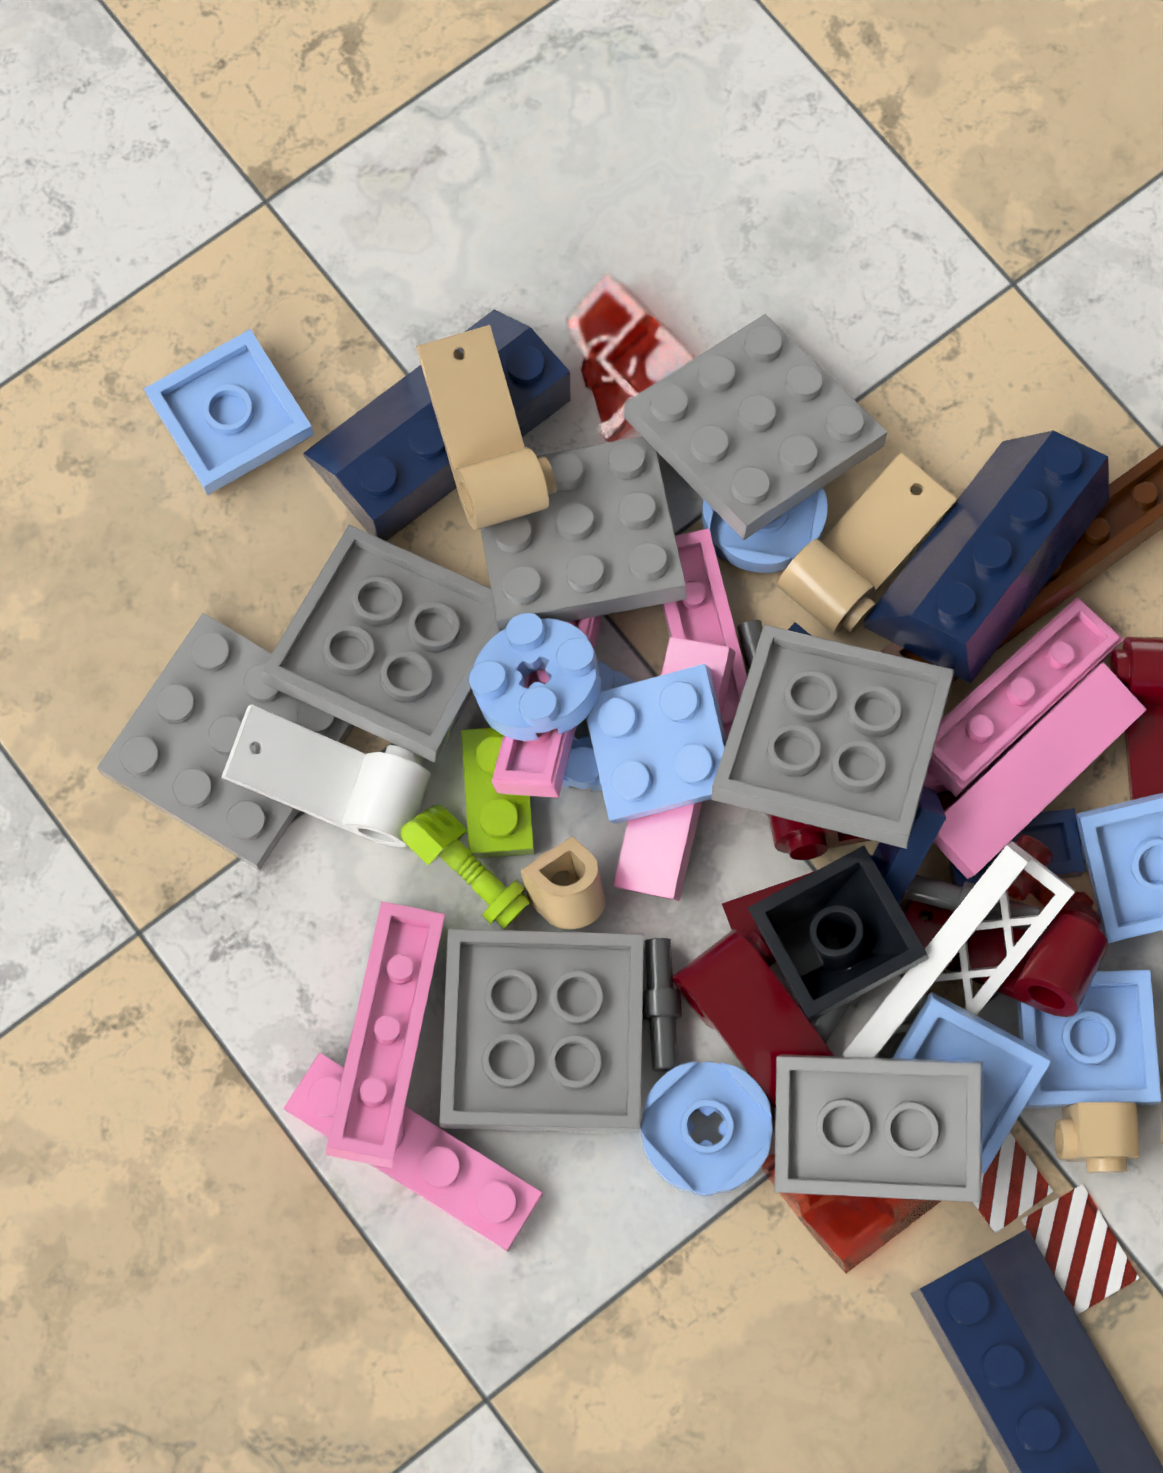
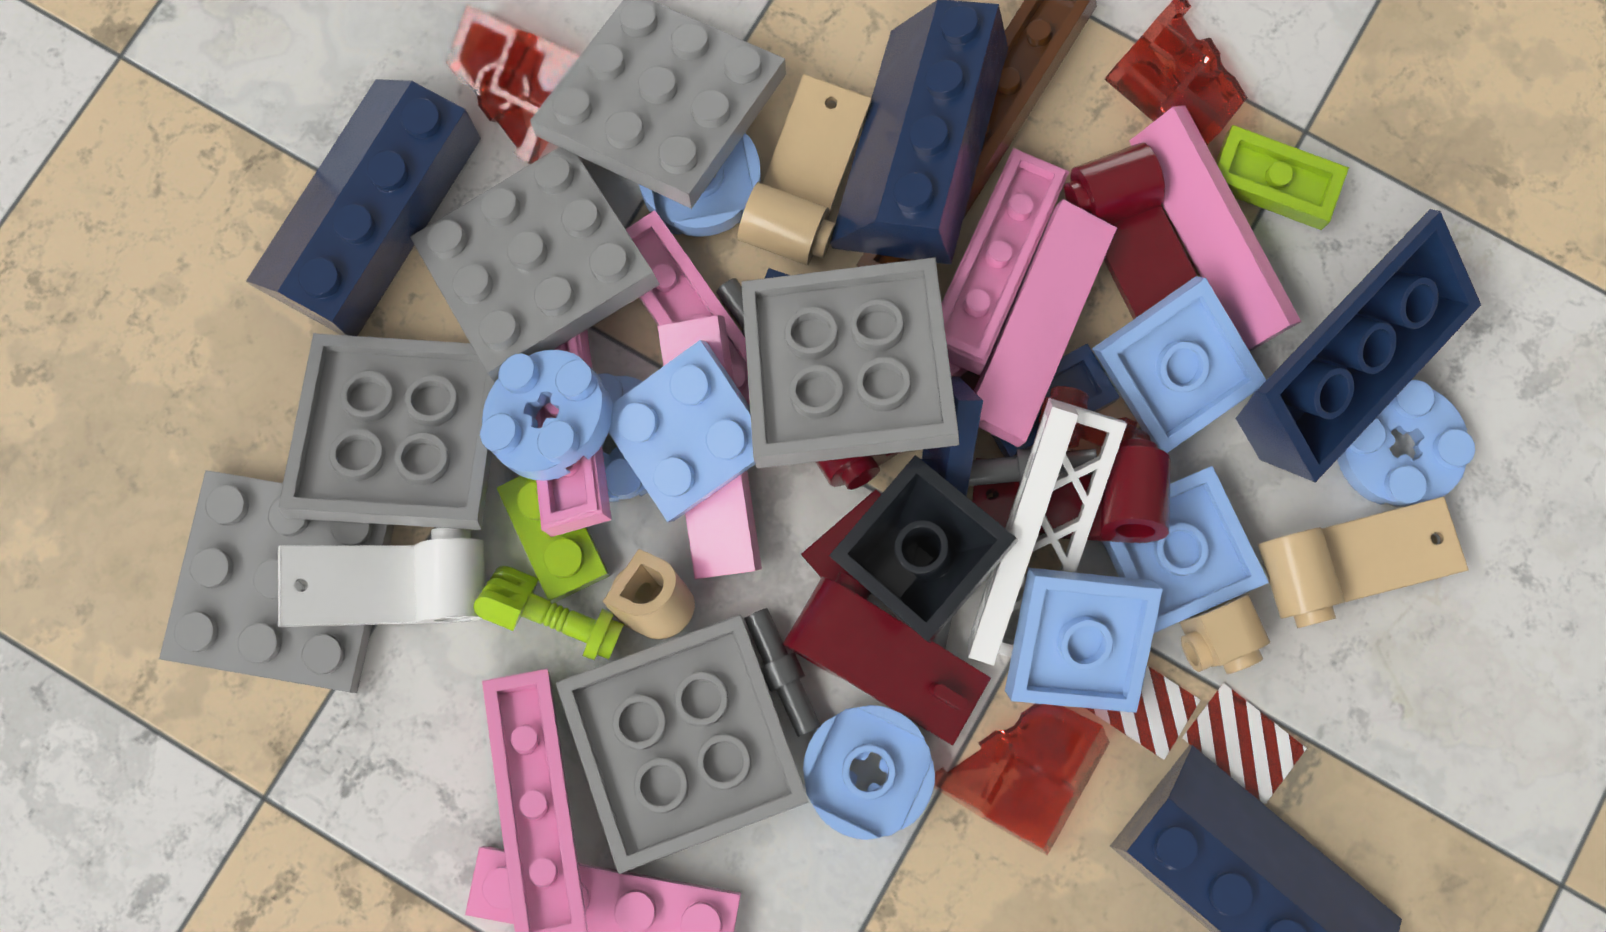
camera: 25 degrees left, 5 degrees up
light blue plate [144,329,314,496] -> none
tan door [416,325,557,530] -> none
light grey plate [775,1054,983,1202] -> none

